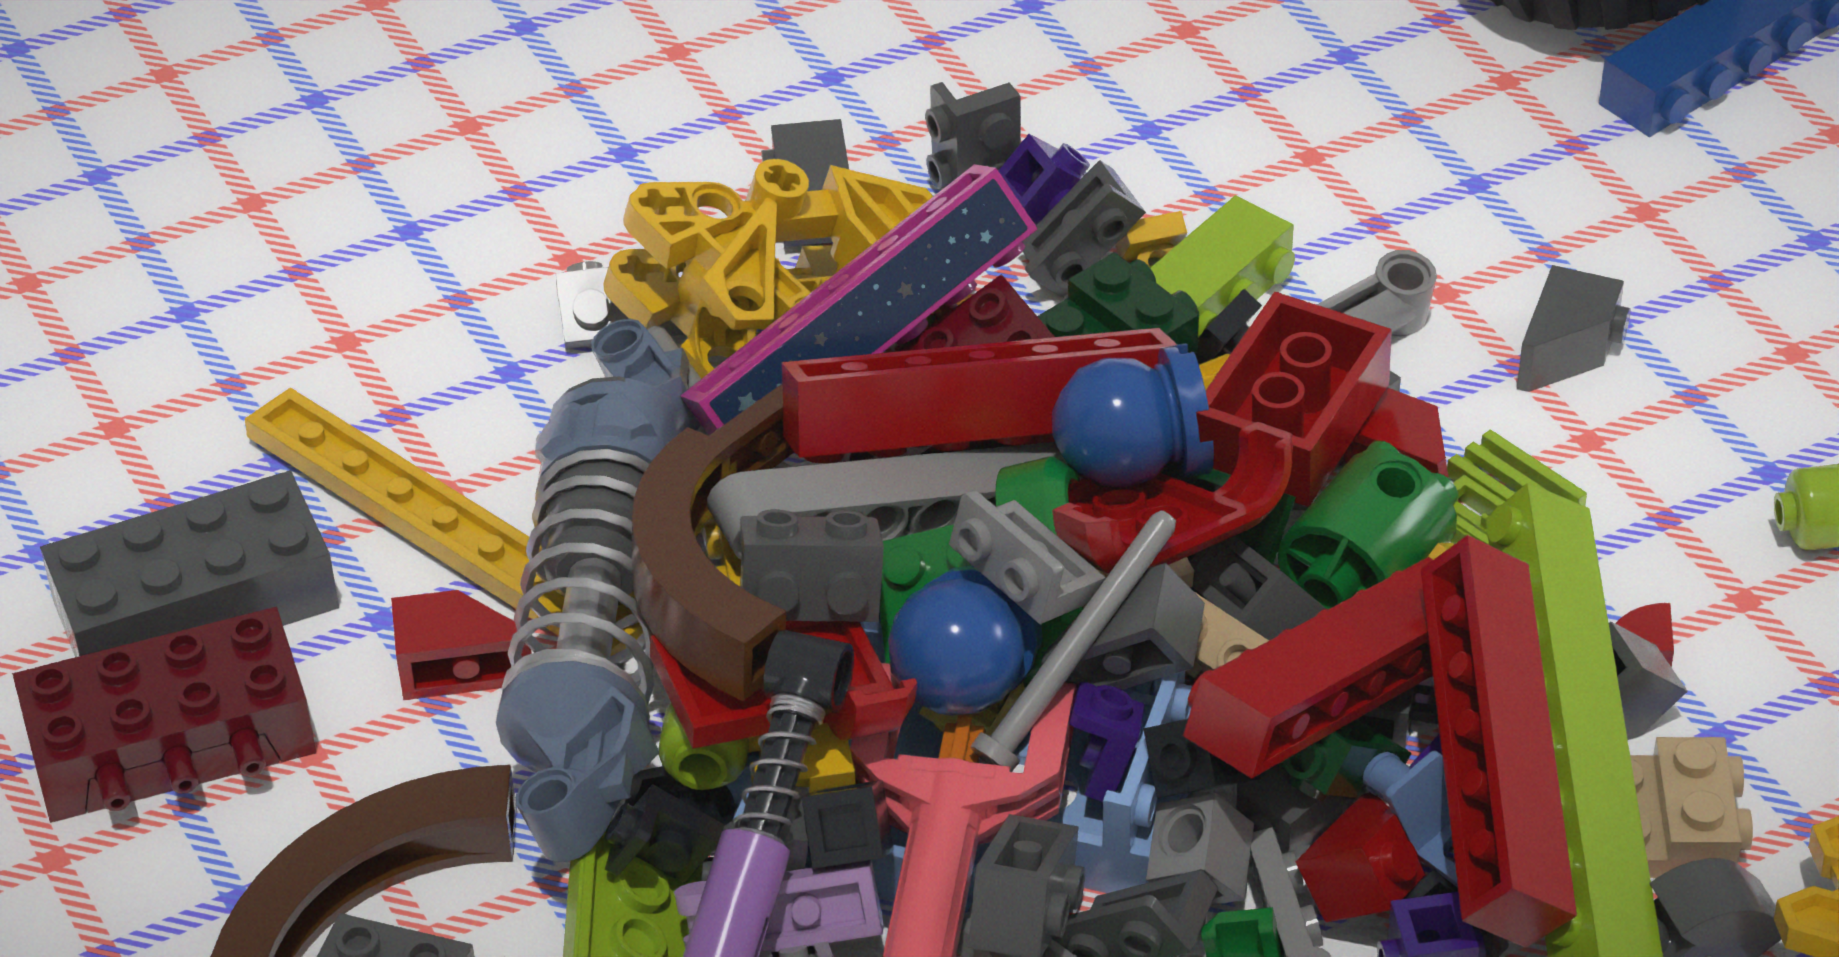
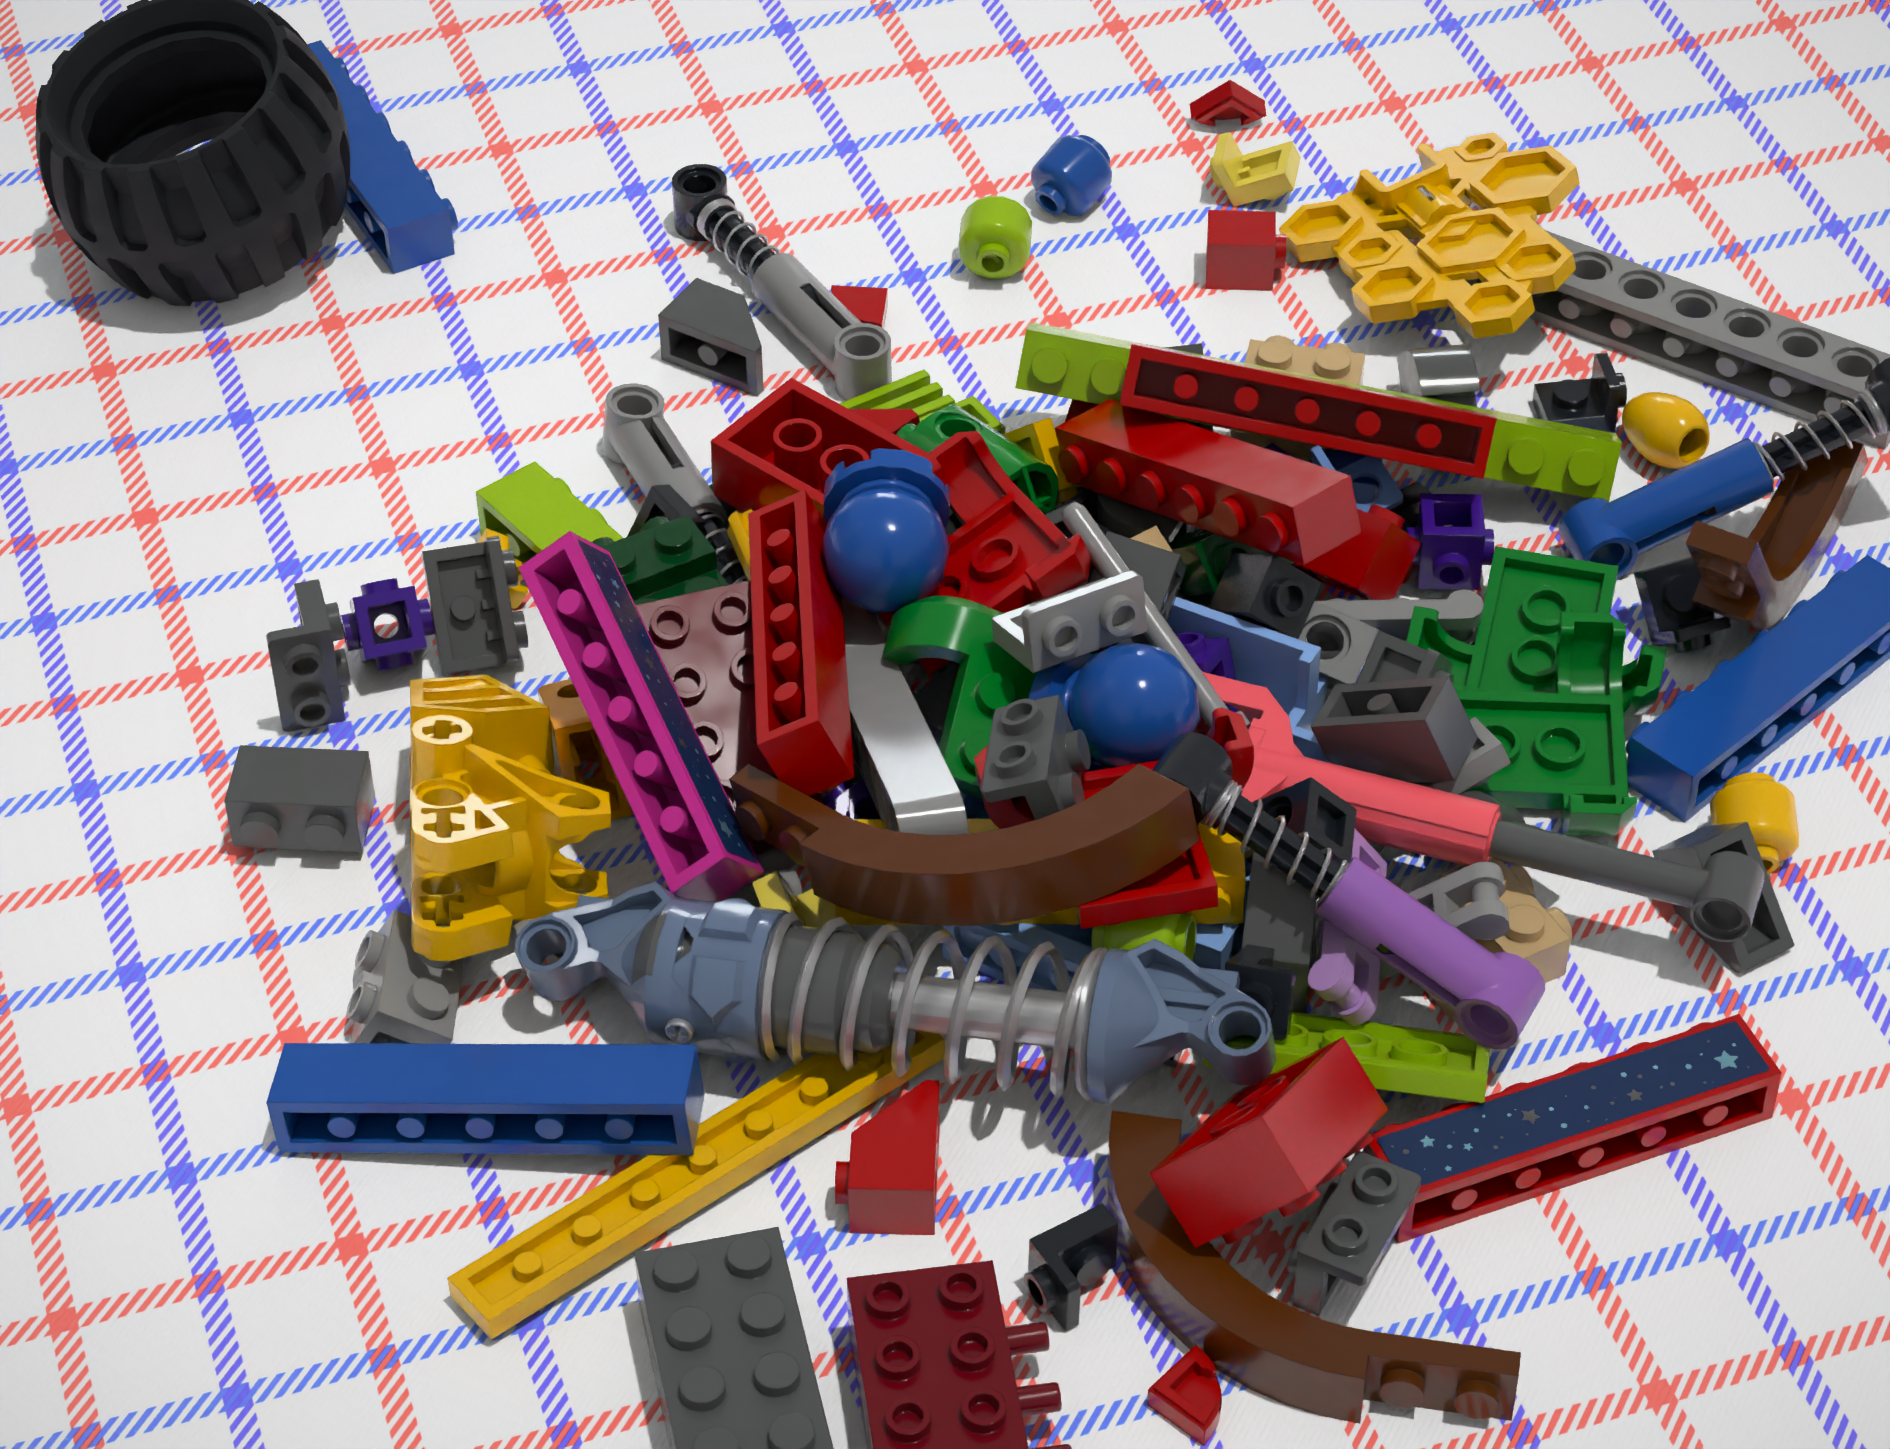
camera: 80 degrees left, 0 degrees up
none -> blue brick [266,1043,705,1155]
none -> light grey piece [672,164,892,401]
none -> red tile [831,285,888,329]
none -> black bracket [1024,1203,1118,1331]
none -> red tile [1147,1345,1222,1446]
none -> red brick [1149,1037,1388,1248]

